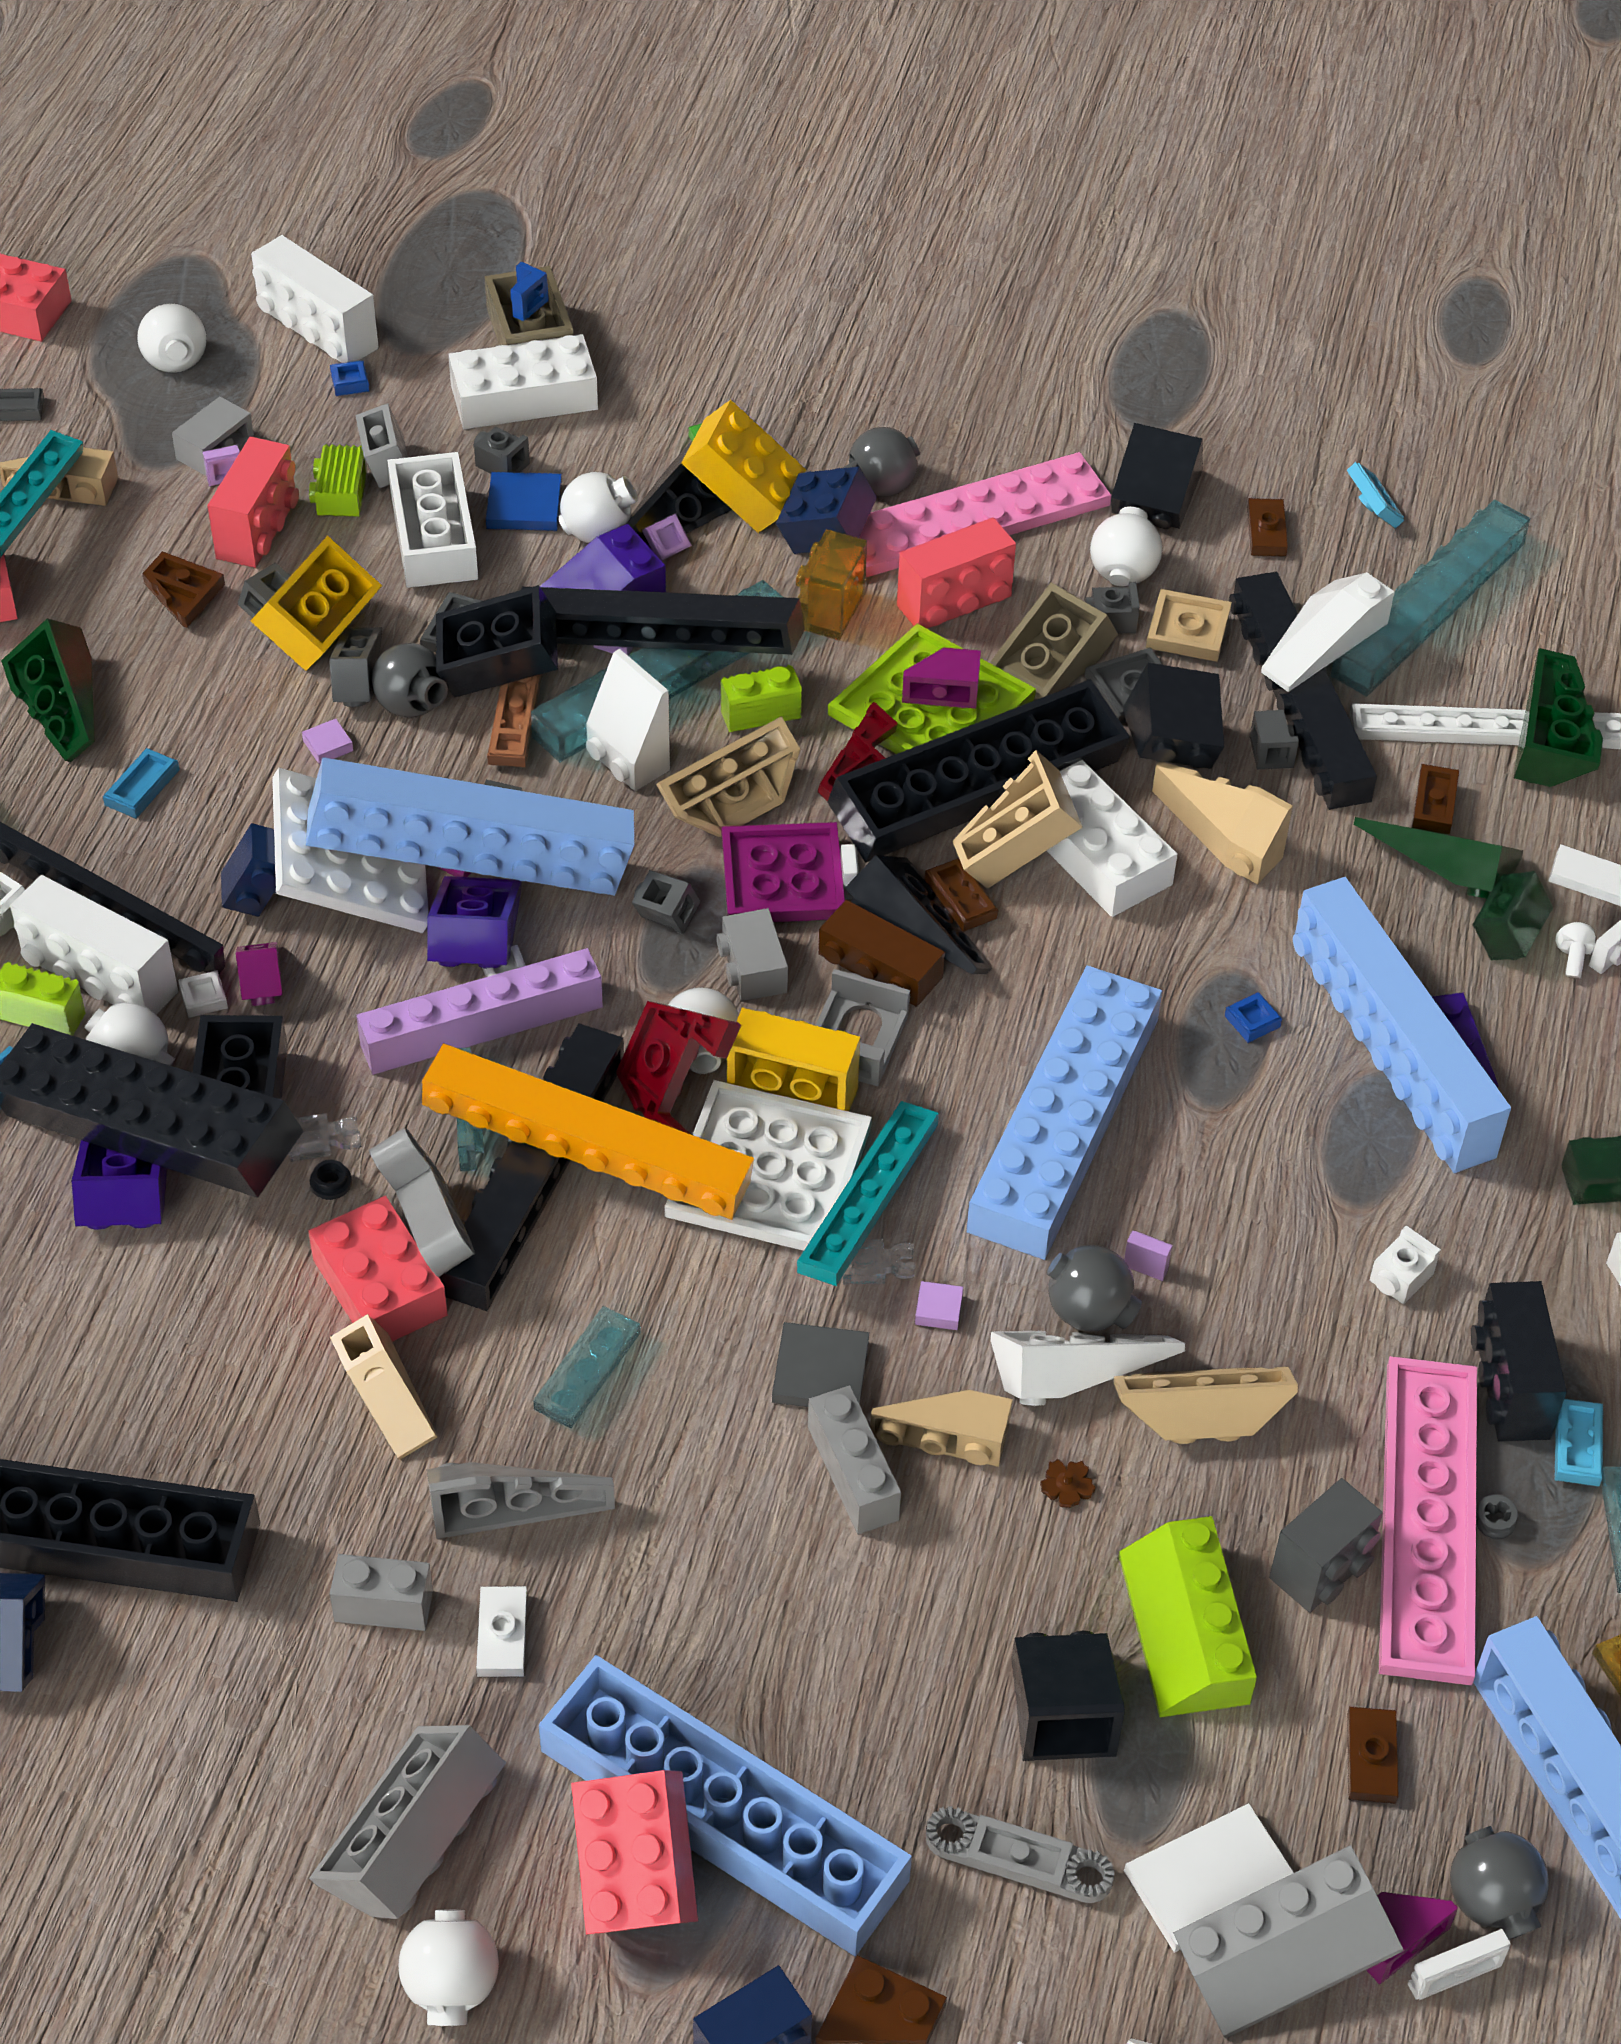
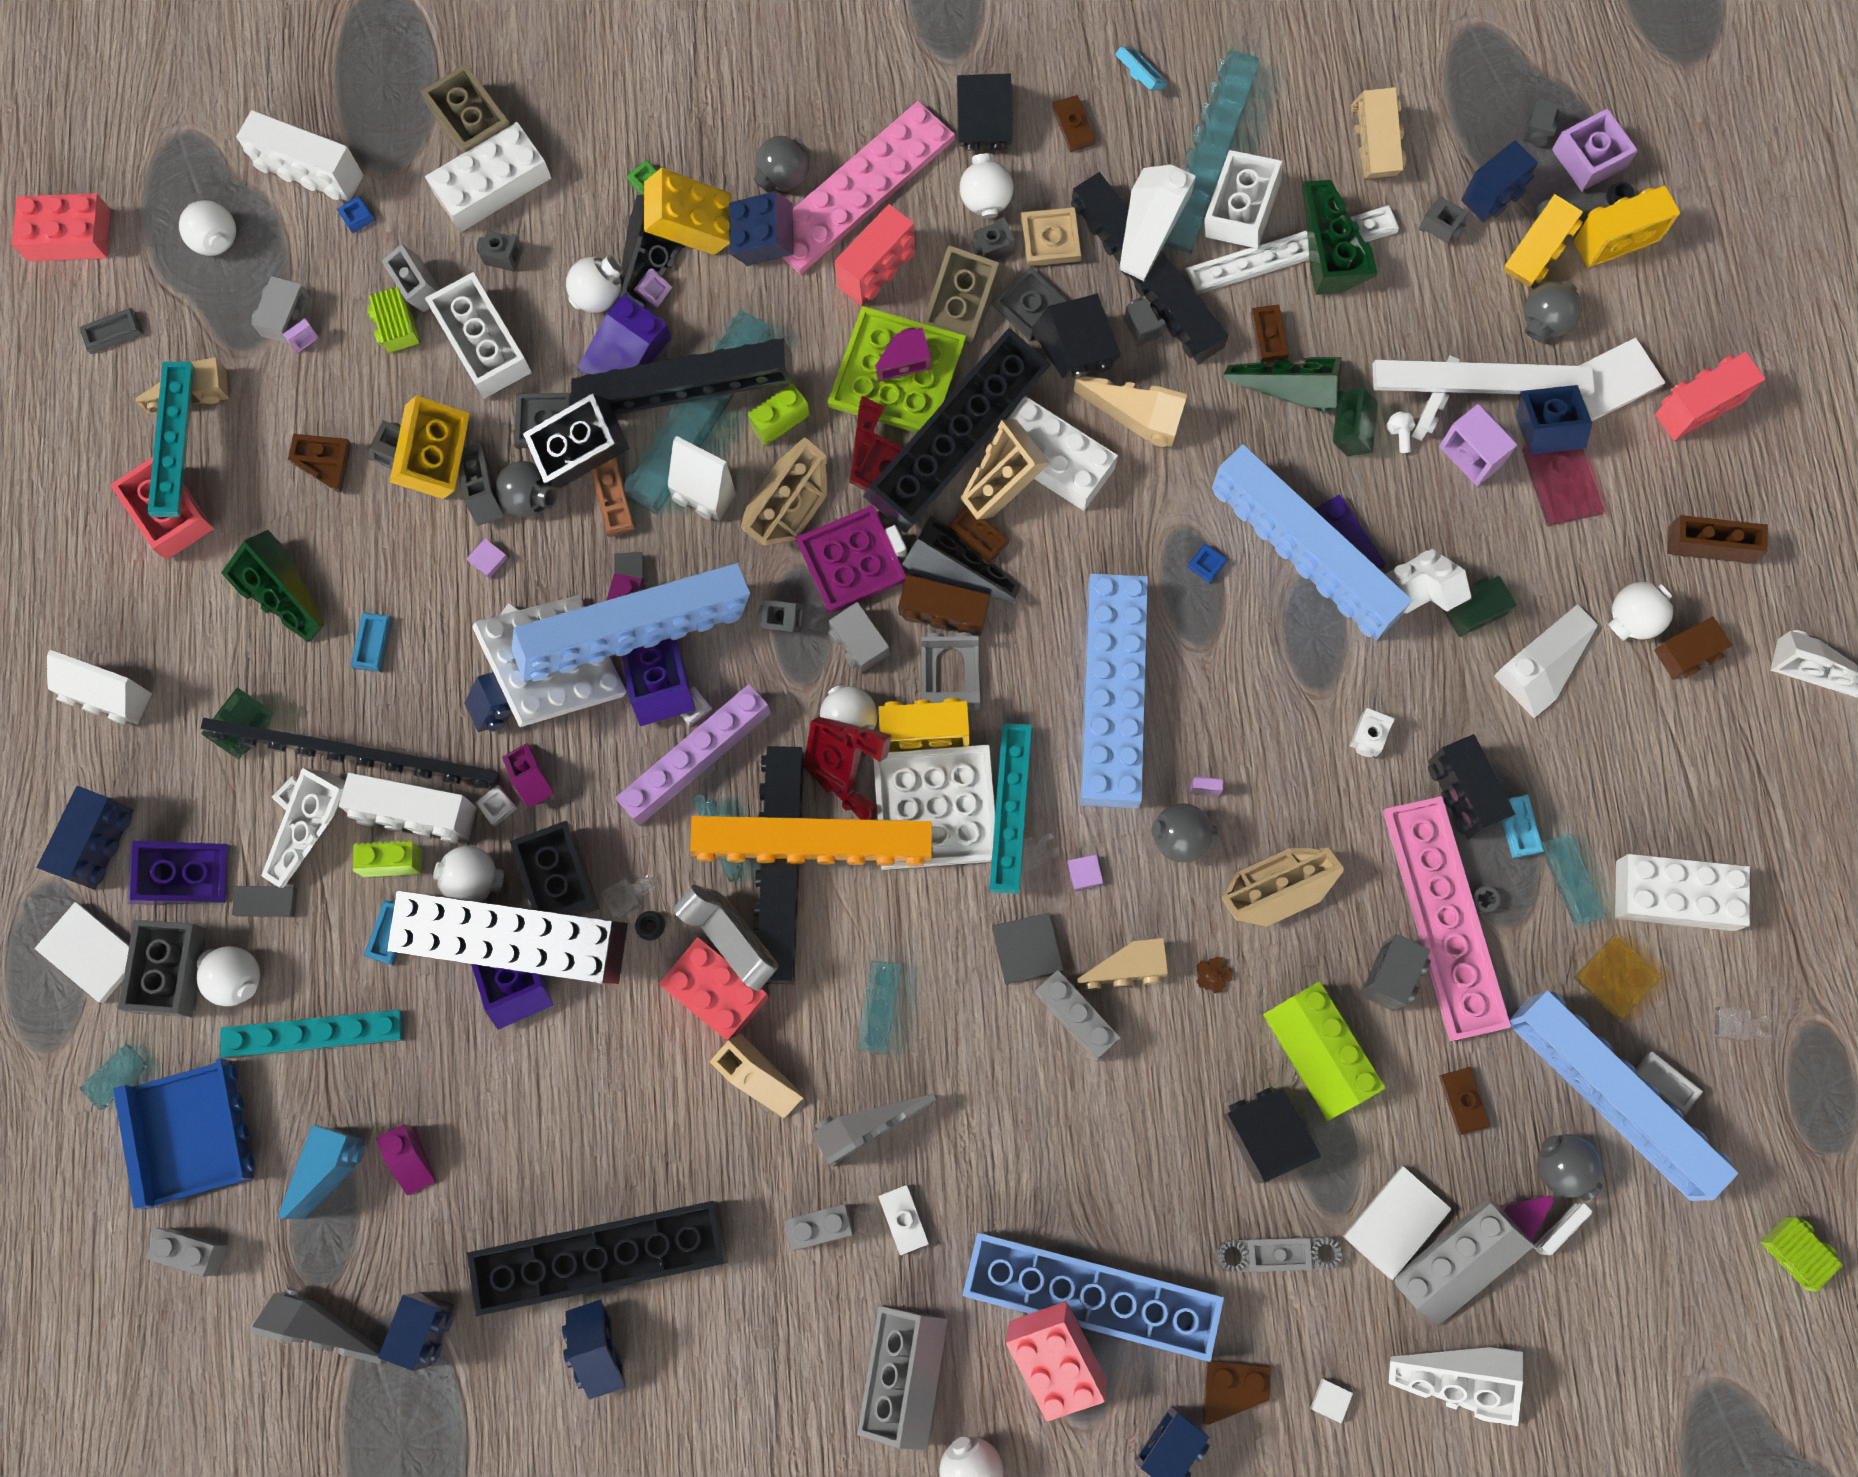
camera: 15 degrees left, 25 degrees up
coral brick [207,436,299,568] -> none
blue tile [486,472,562,531] -> none
blue bracket [511,262,549,321] -> none
clear yellow brick [796,529,867,640] -> none
white wedge [991,1331,1185,1406] -> none
none -> white brick [1205,150,1282,249]
none -> white brick [1385,549,1471,614]

